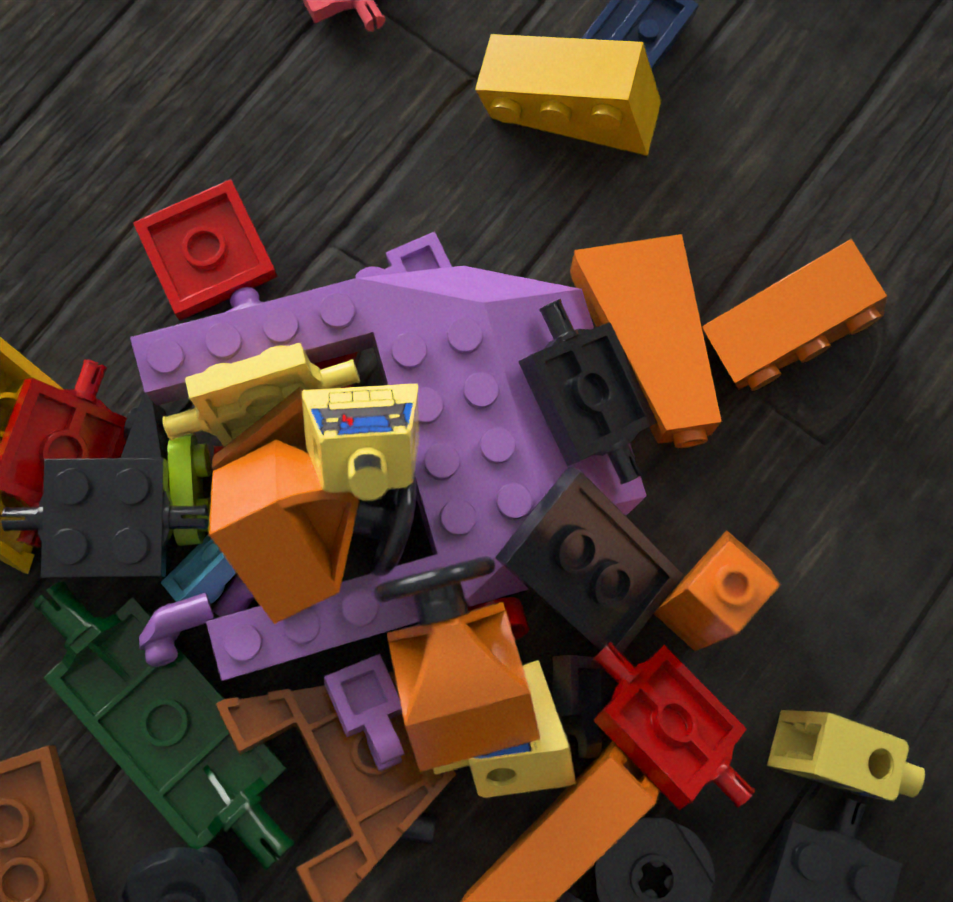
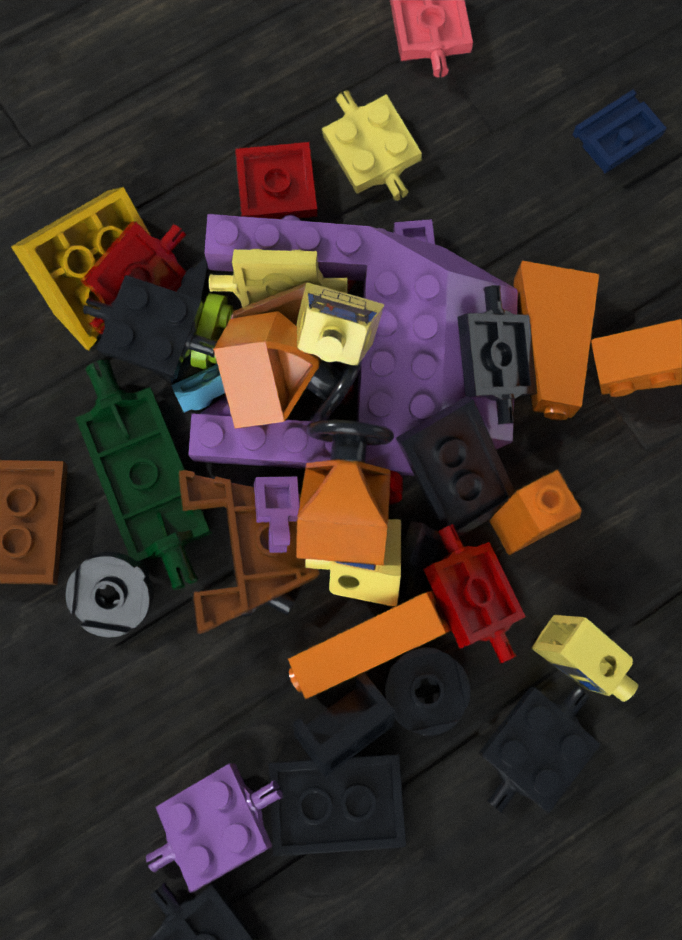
camera: 20 degrees right, 0 degrees up
medium lavender arm [139,593,215,667] -> none
yellow wedge [475,34,661,156] -> none
none -> light yellow plate [322,91,422,201]

